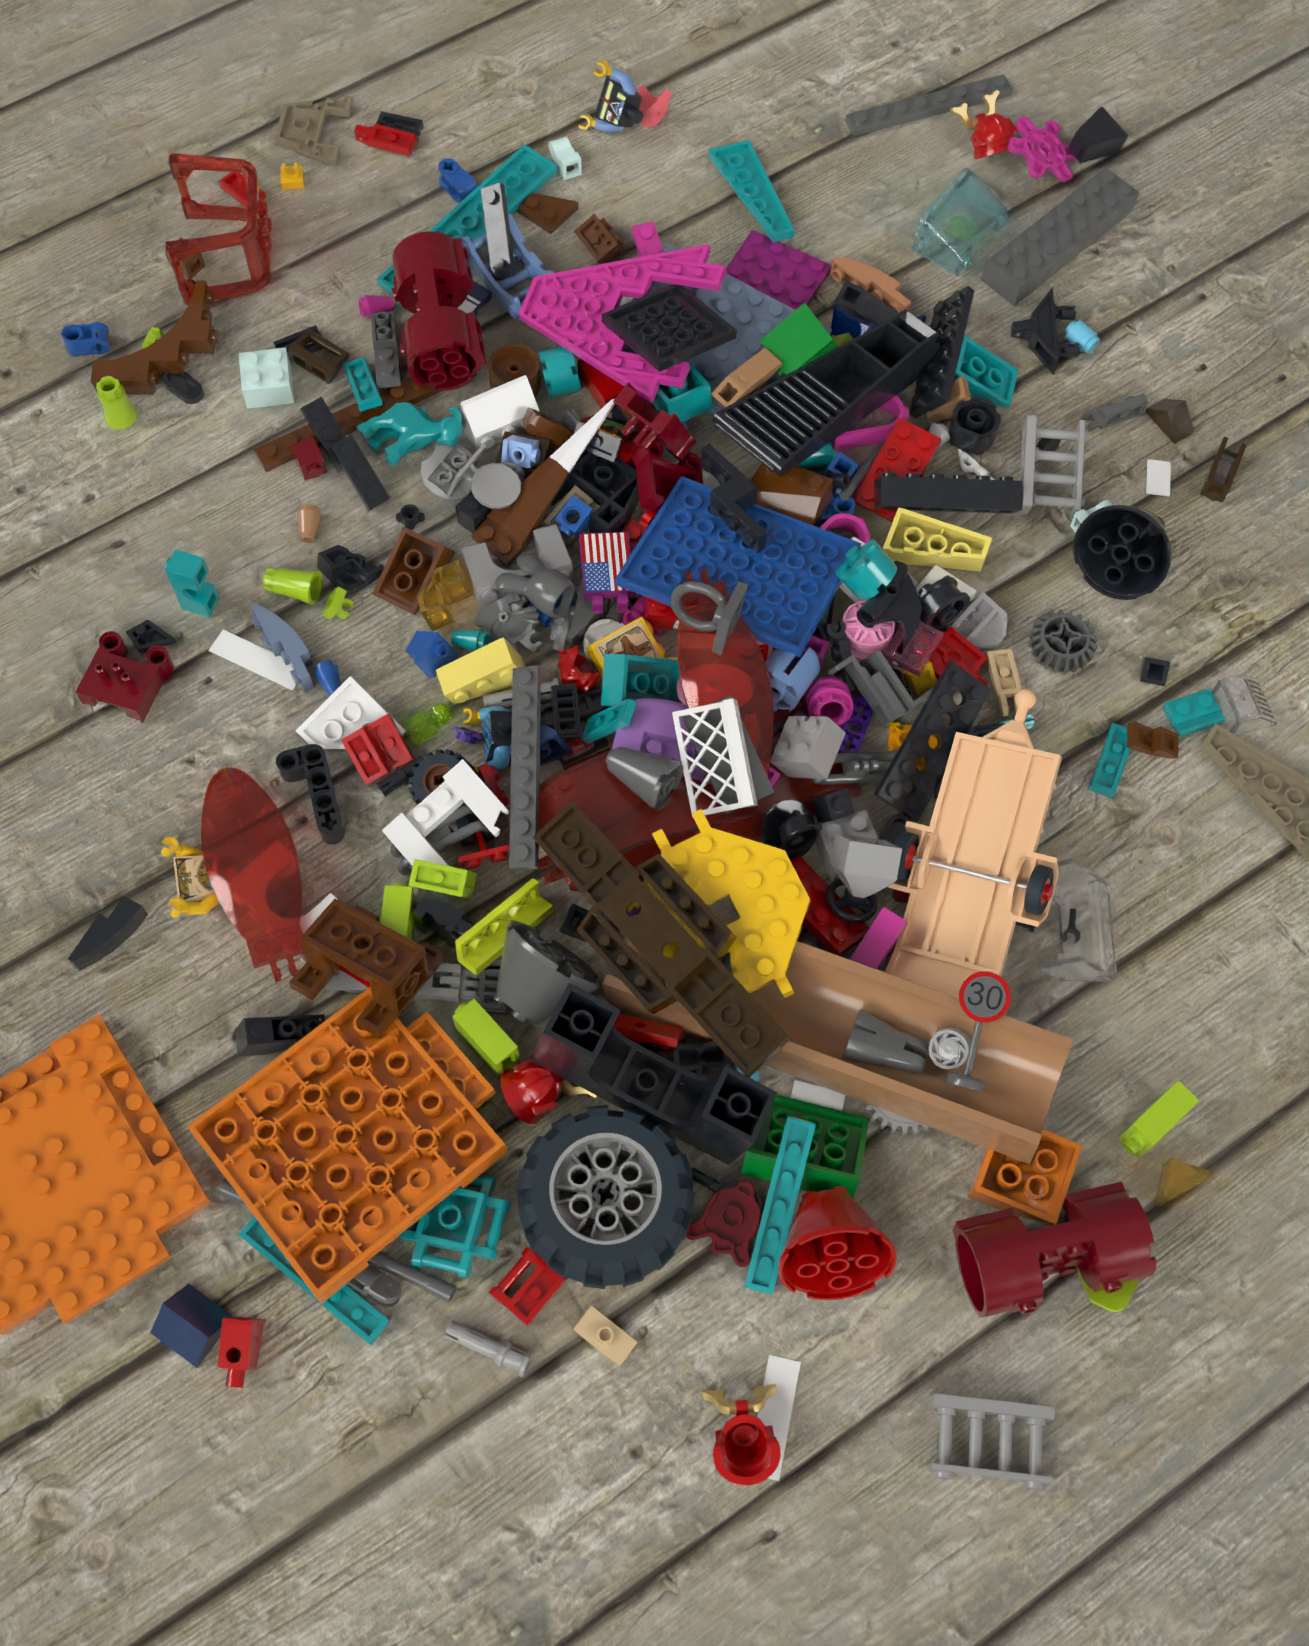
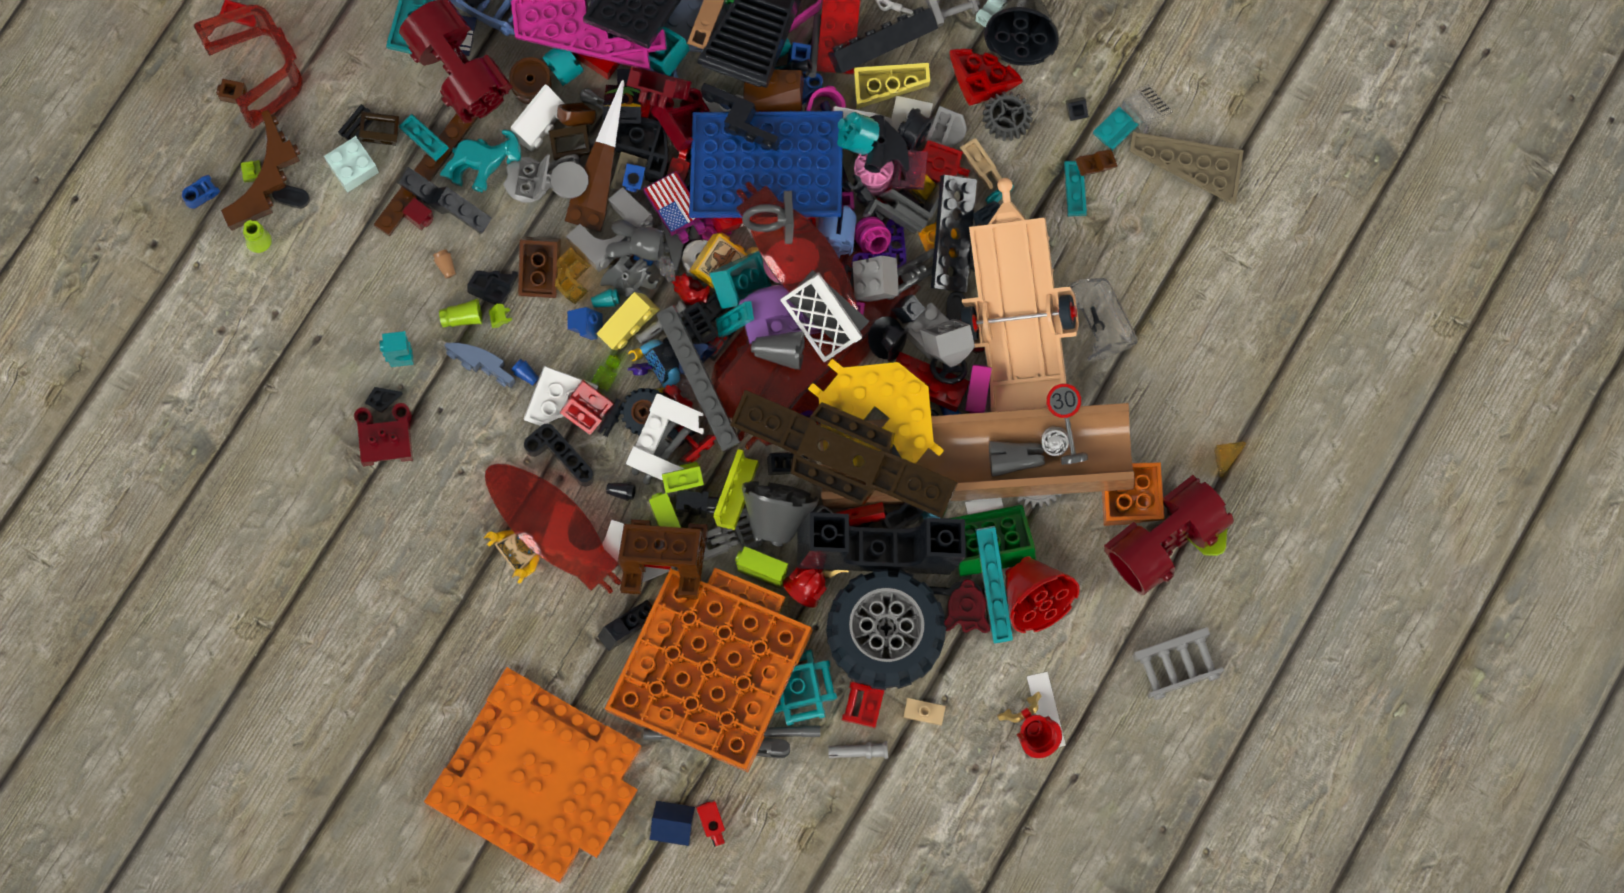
camera: 25 degrees left, 10 degrees up
black slope [68,896,148,971] -> none
white sticker [208,629,307,691] -> none
teal plate [238,1216,390,1346] -> none
dark pink cone [358,295,394,319] -> none
dark grey slope [371,311,401,388] -> none
black plate [396,504,425,530] -> none
black brick [455,491,491,534] -> none
light blue brick [501,435,541,469] -> none
lime window [1118,1080,1200,1159] -> none
none -> black cone [606,482,636,501]
none -> red brick [949,49,1023,106]

